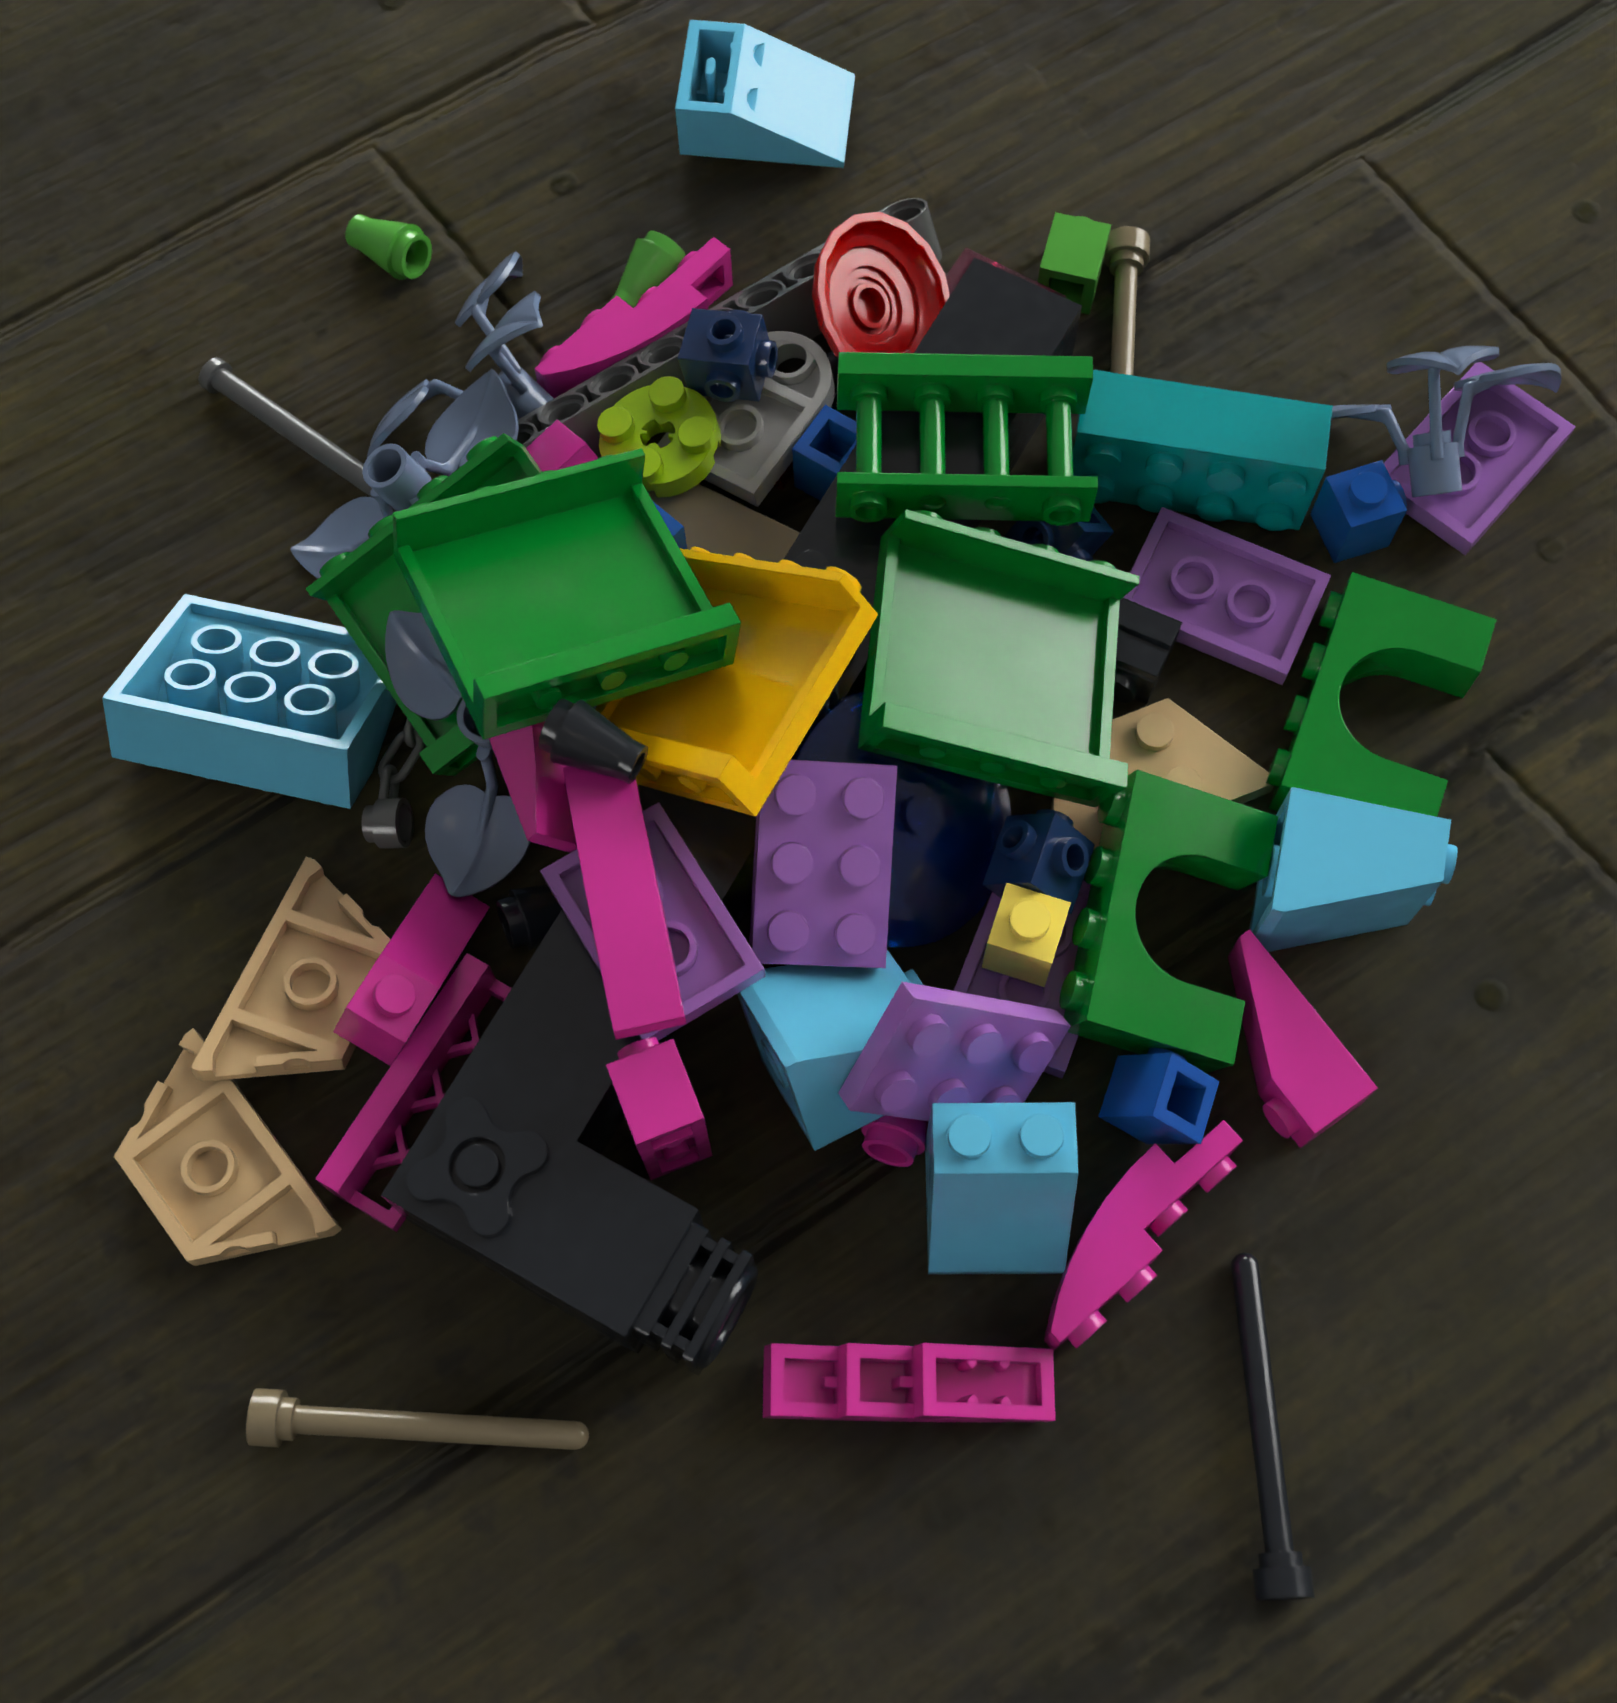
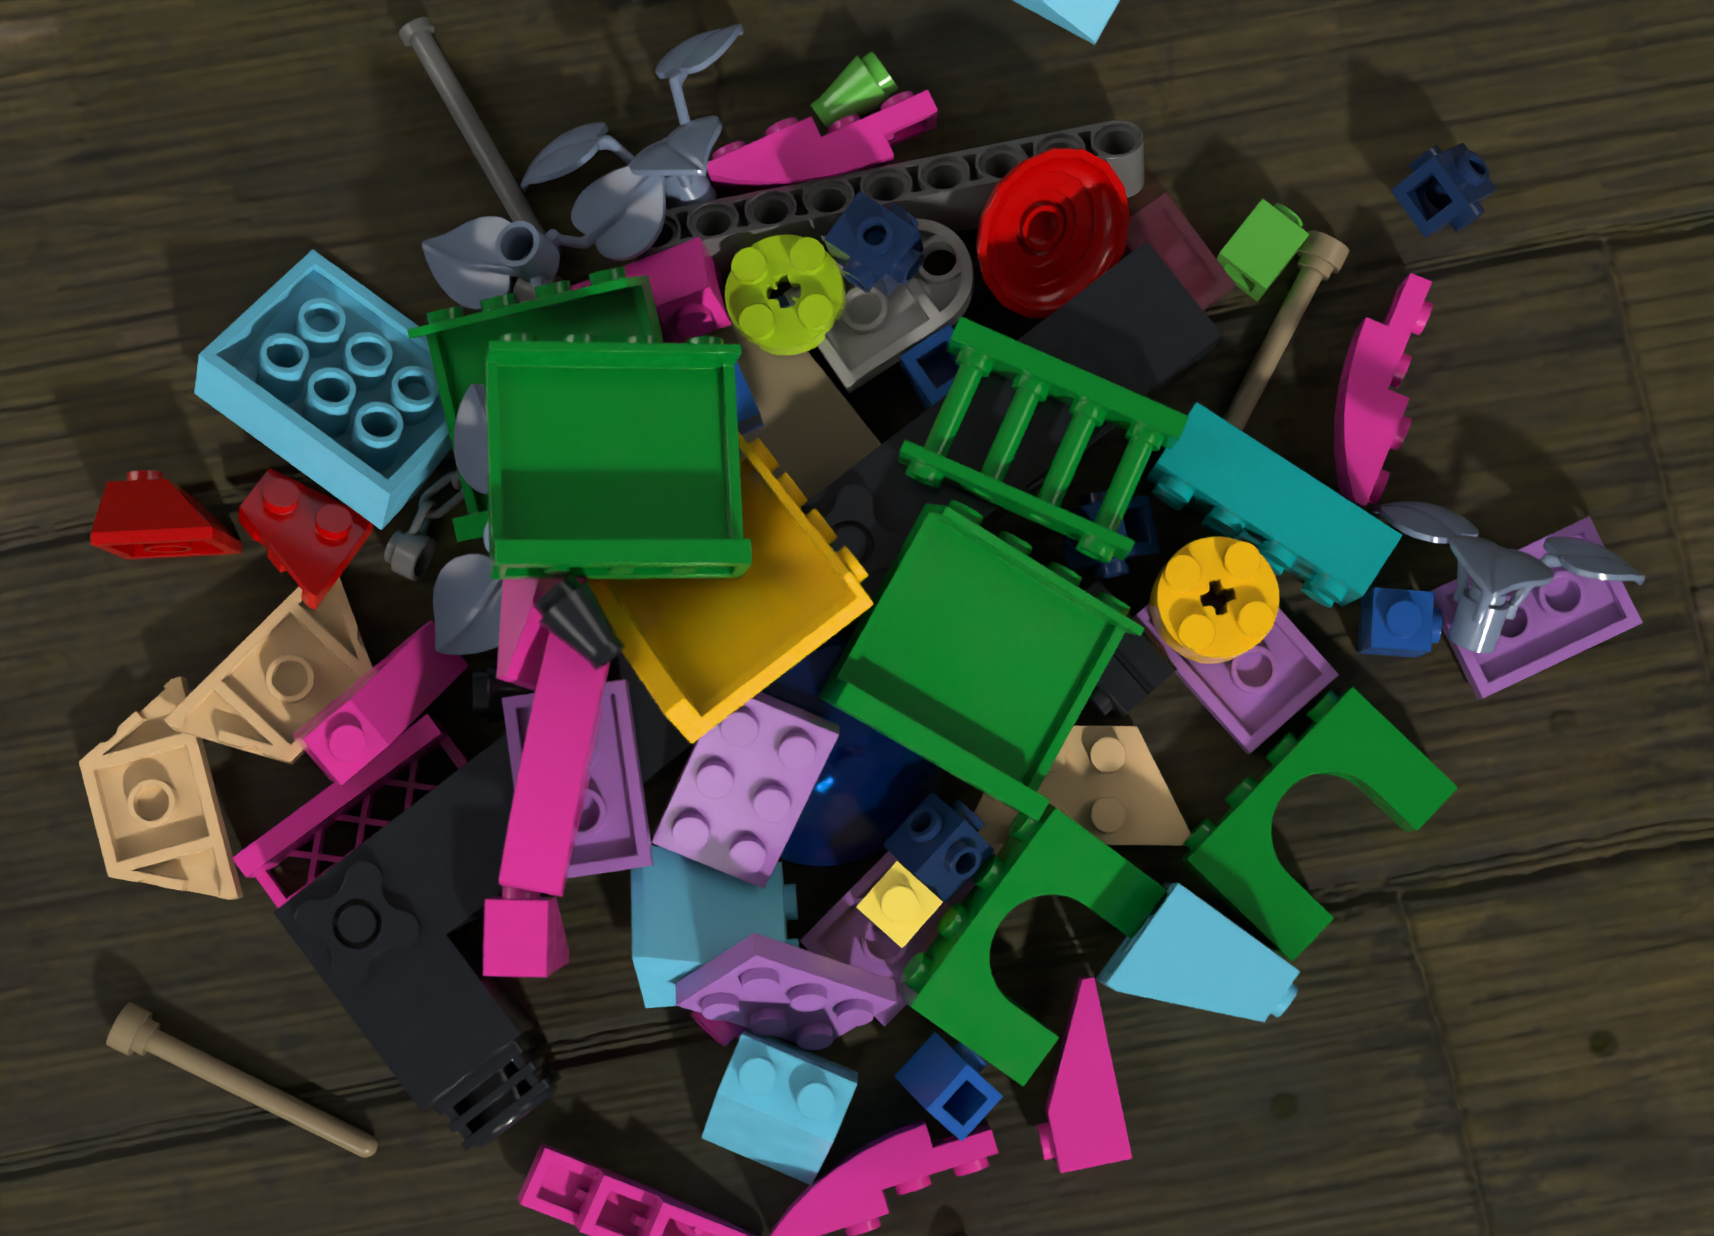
camera: 25 degrees right, 15 degrees up
none -> red slope [90,470,242,560]
none -> red wing [238,468,373,610]
none -> yellow brick [1150,537,1279,664]
none -> dark pink slope [1334,273,1434,509]
none -> dark blue brick [1391,143,1497,238]

